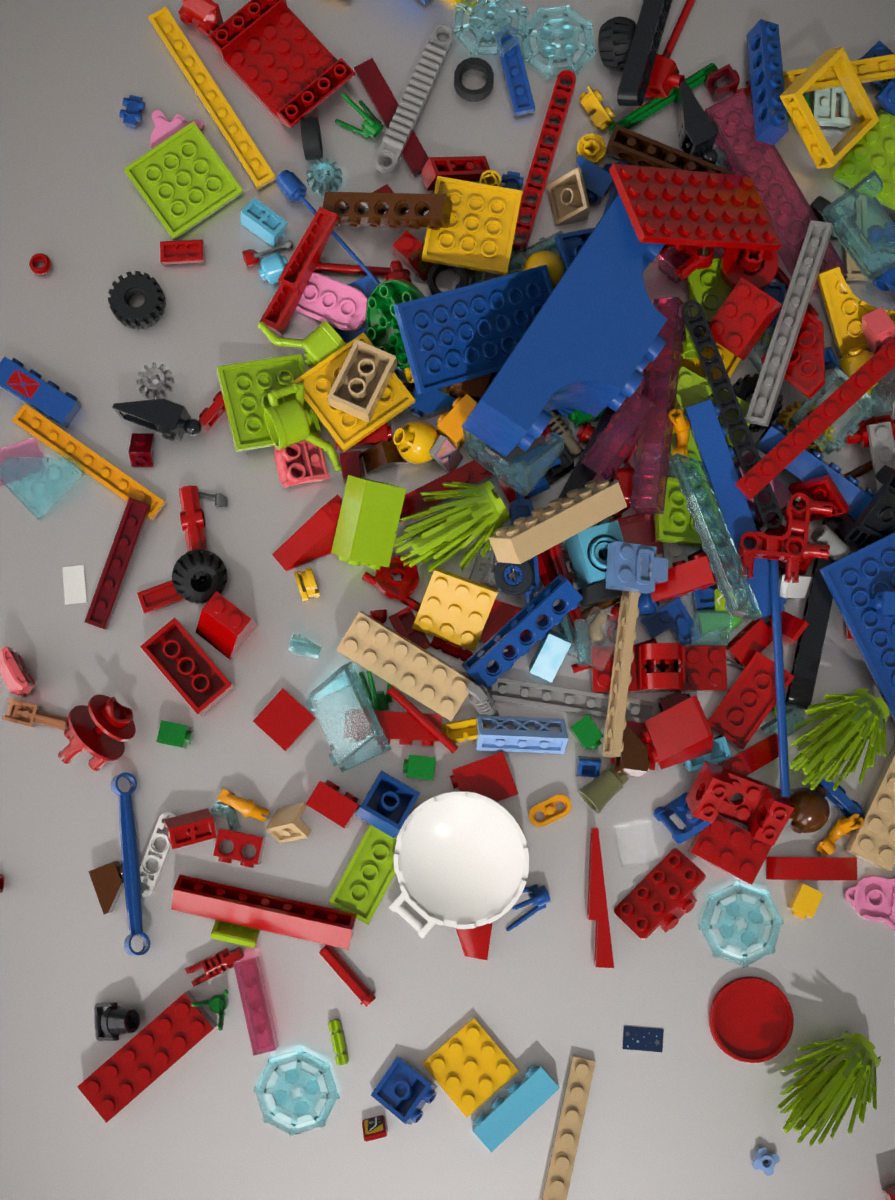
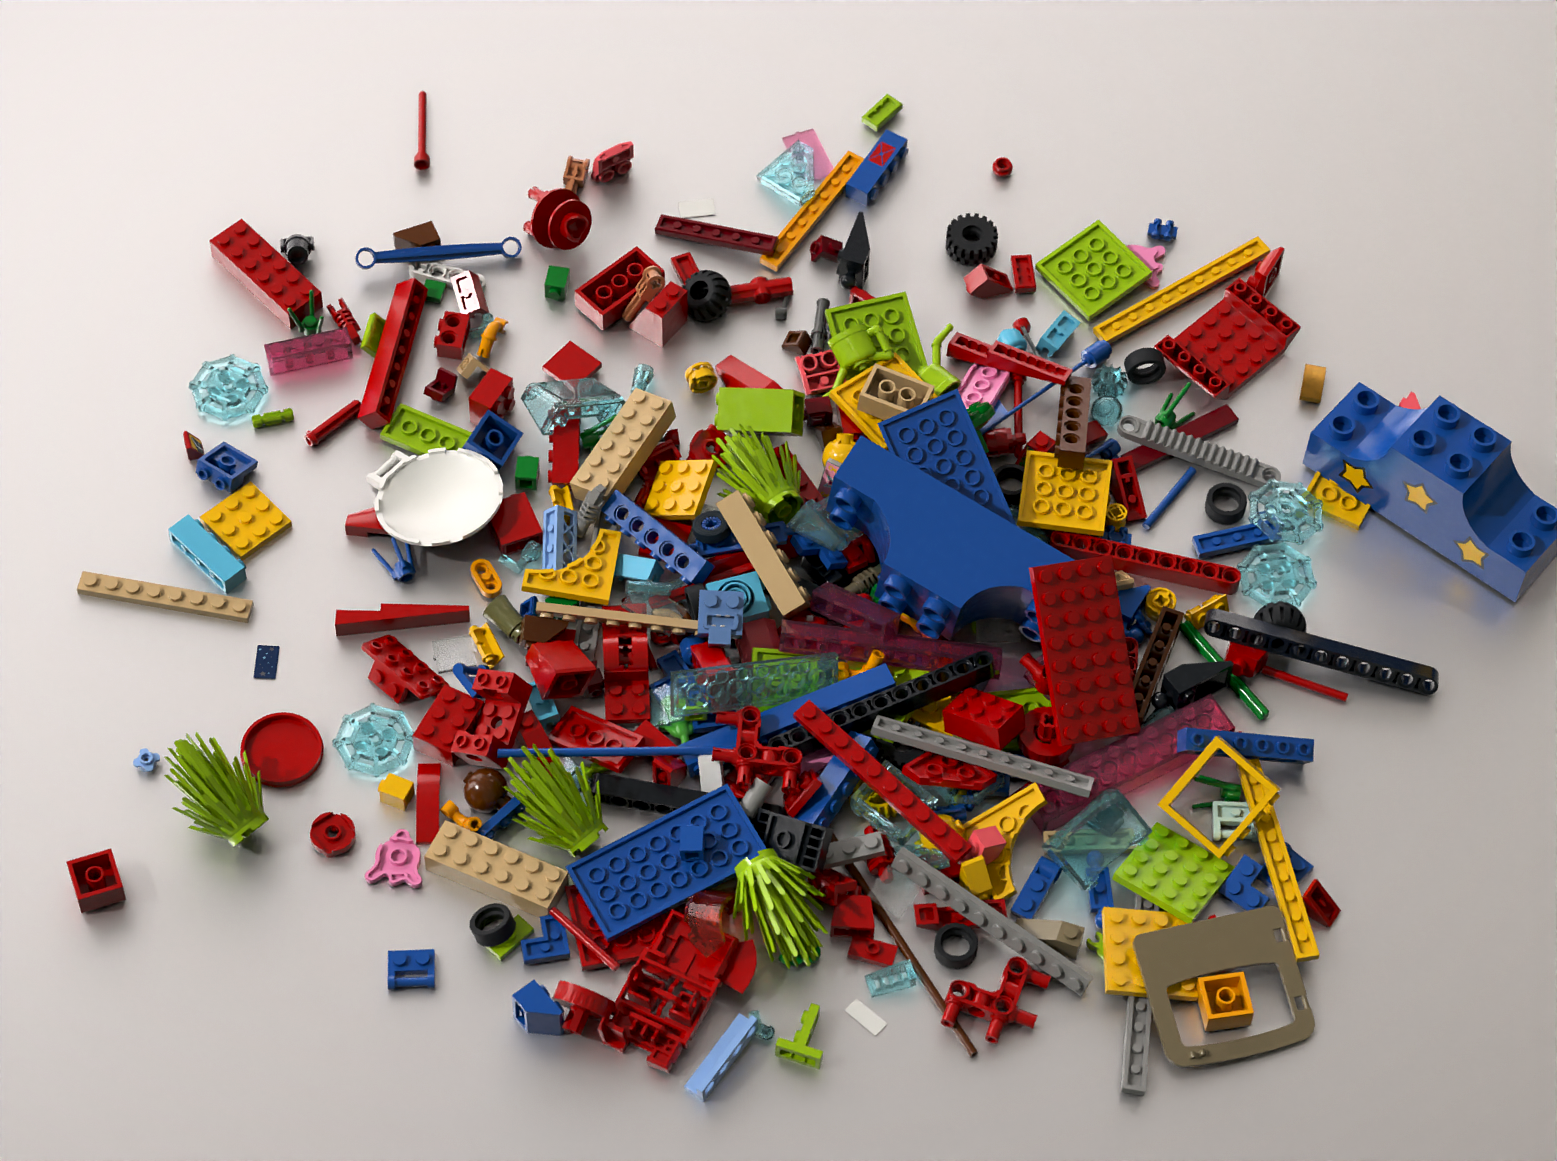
camera: 85 degrees right, 25 degrees down
clear gear [136,362,174,399] -> none
red bar [387,685,459,753] -> none
dark red window [704,64,740,102] -> none
none -> red plate [310,812,356,858]
none -> green tile [424,279,447,304]
none -> dark red bracket [424,367,458,403]
none -> yellow hinge [469,622,505,670]
none -> clear light blue plate [498,540,542,574]
none -> yellow plate [521,528,622,605]
none -> nougat connector [621,265,665,322]
none -> reddish brown slope [781,331,812,356]
none -> dark grey pin [810,298,830,354]
none -> red slope [963,263,1013,299]
none -> blue plant [1085,438,1121,460]
none -> clear light blue hair [1091,395,1124,427]
none -> blue bar [1142,467,1197,530]

